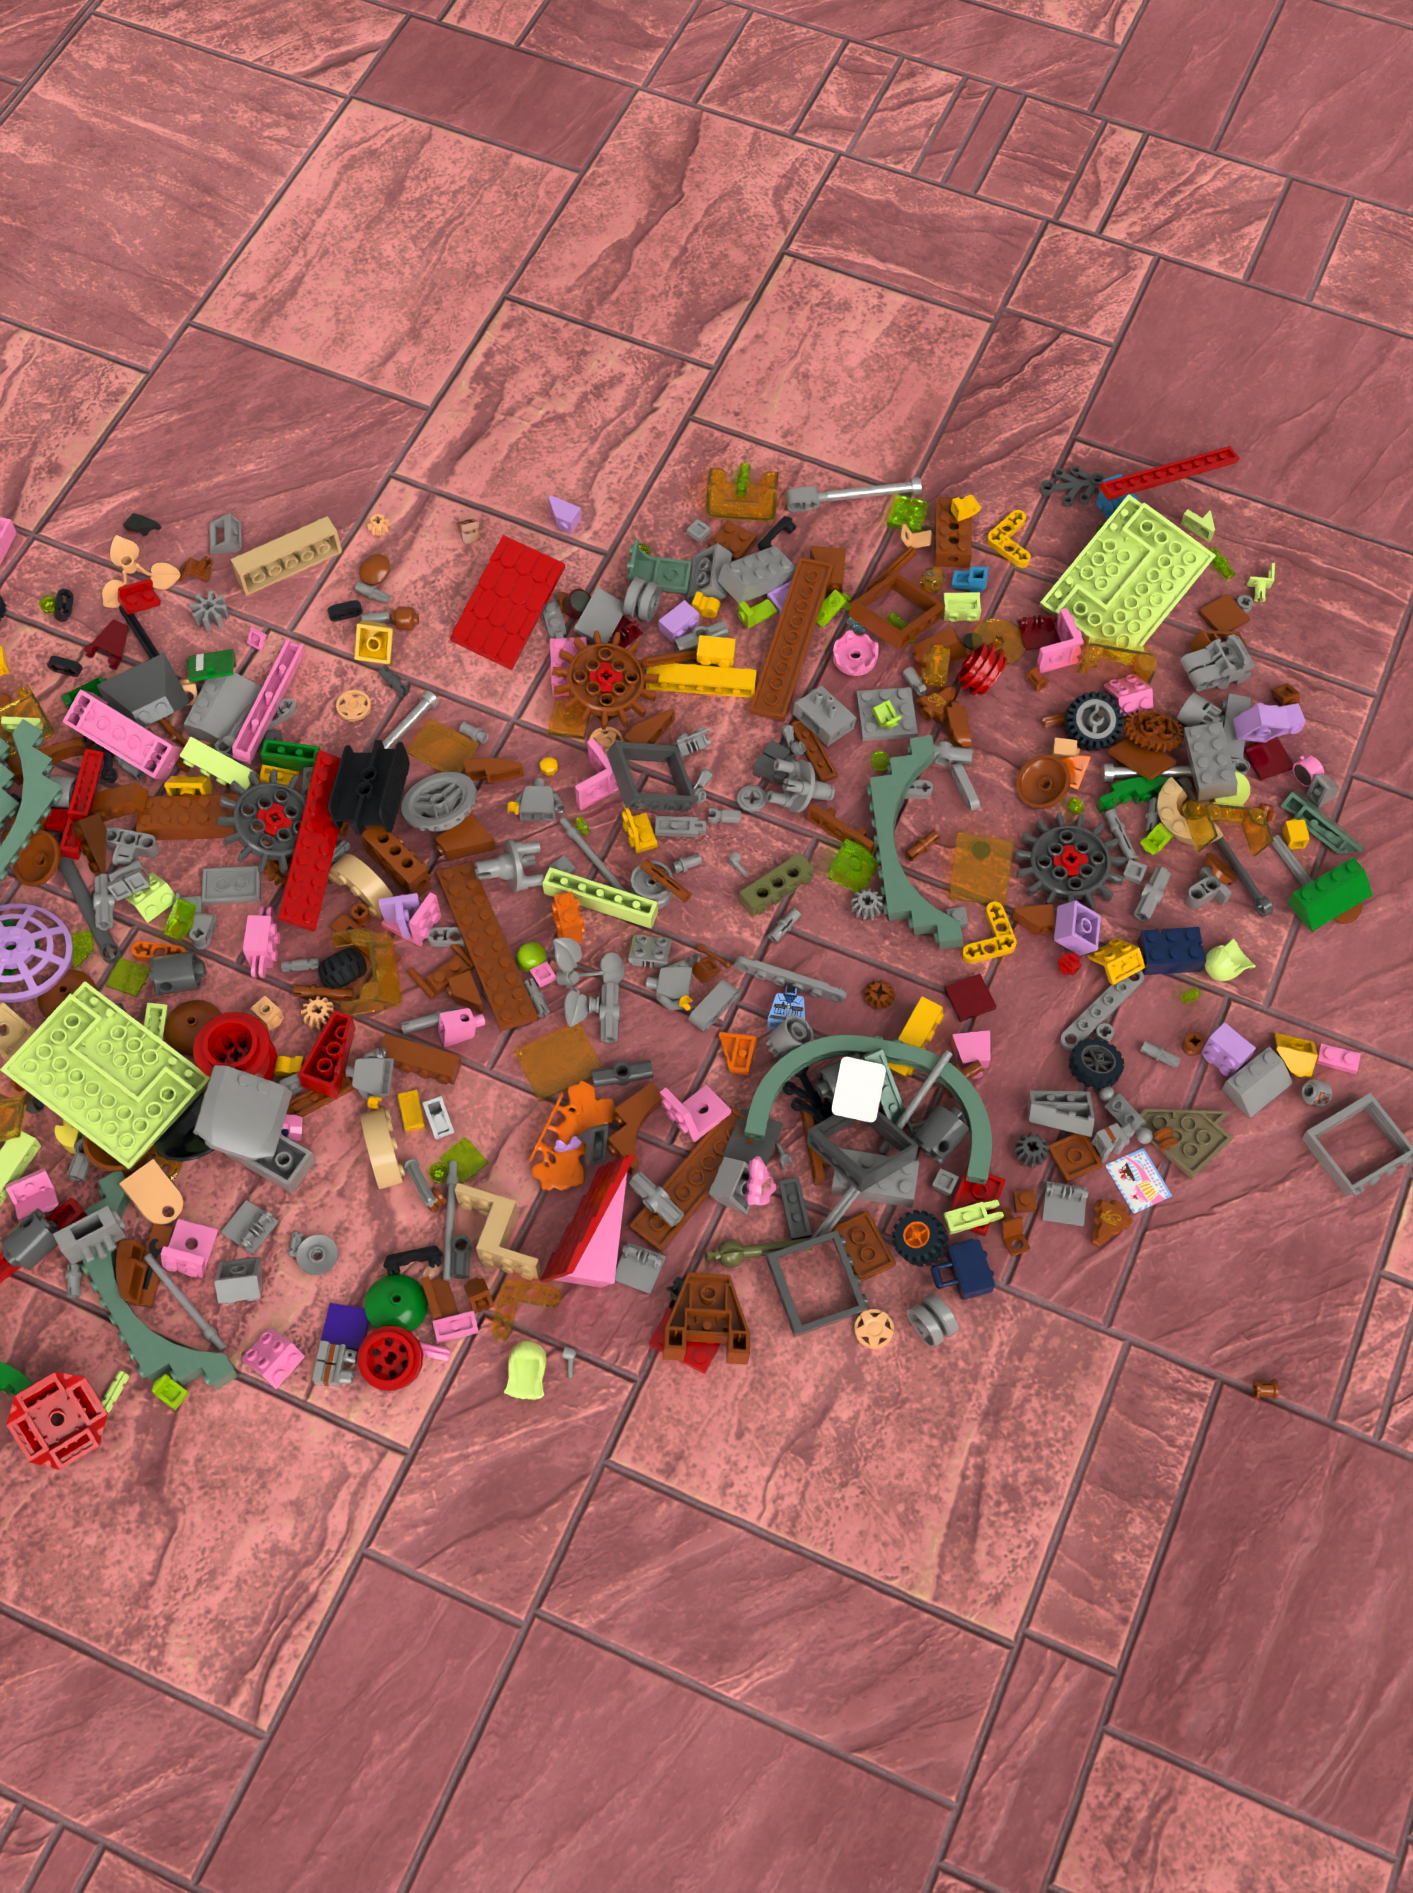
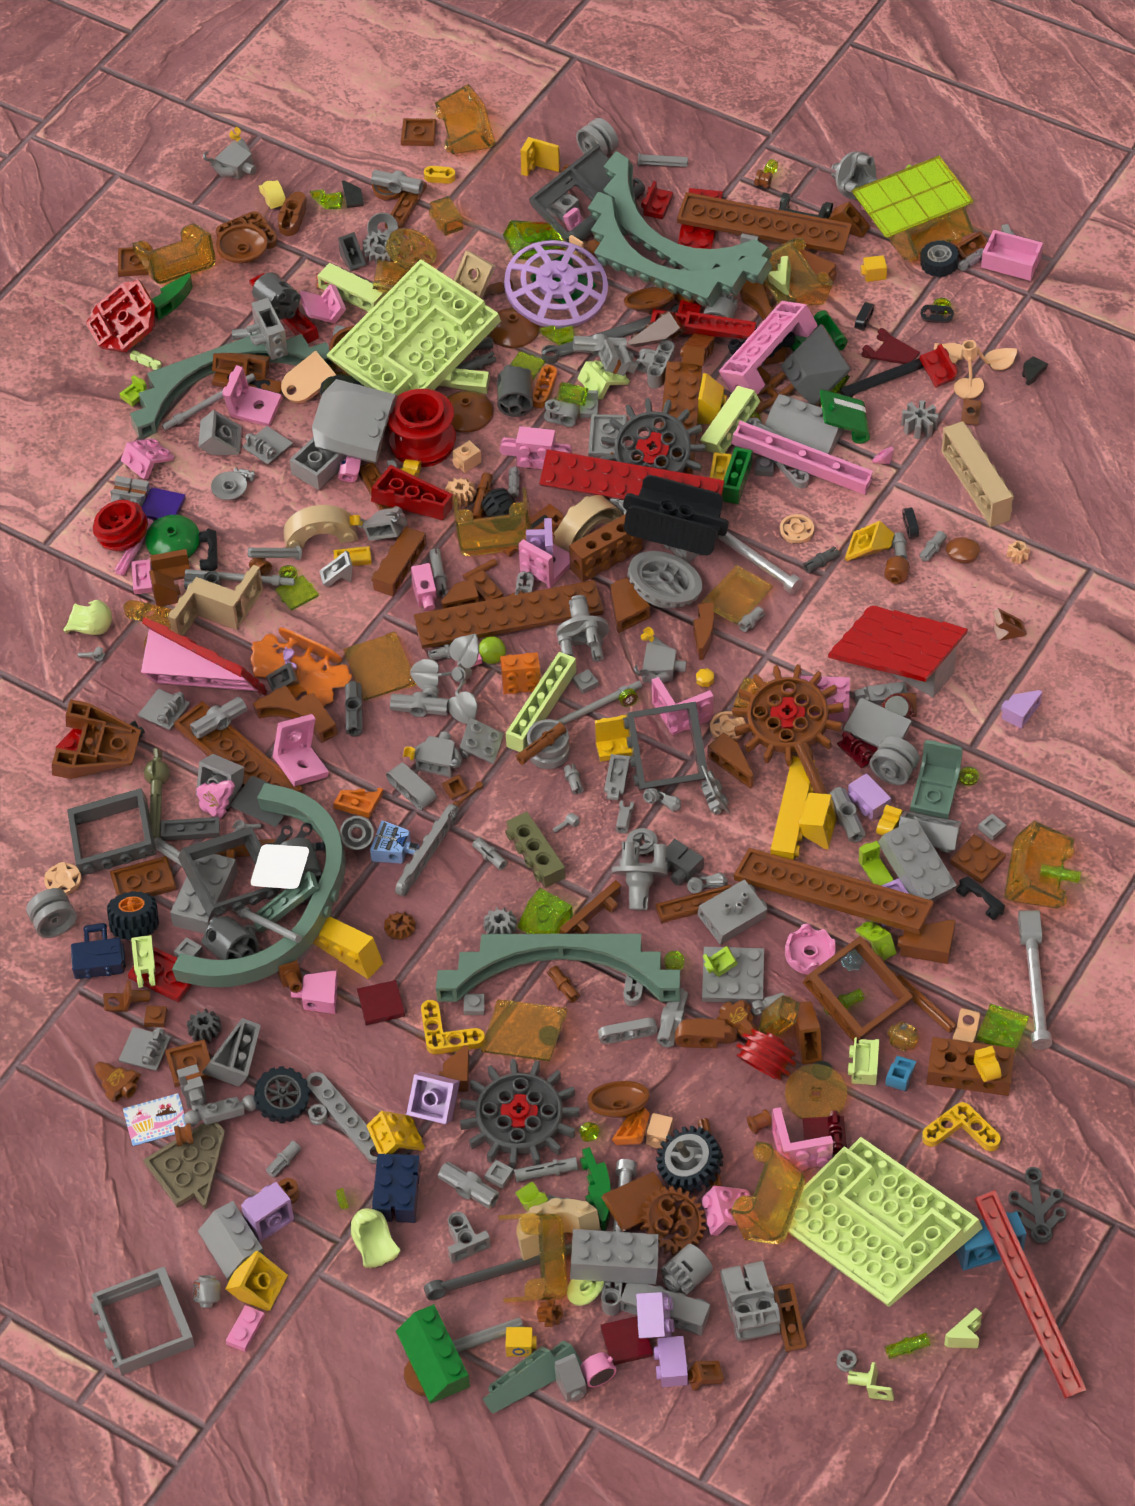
camera: 100 degrees right, 10 degrees down
light grey tile [209,513,242,554] -> none
red gear [1057,952,1082,976] -> none
dark orange tile [1198,594,1250,631] -> none
dark orange tile [1204,853,1236,885] -> none

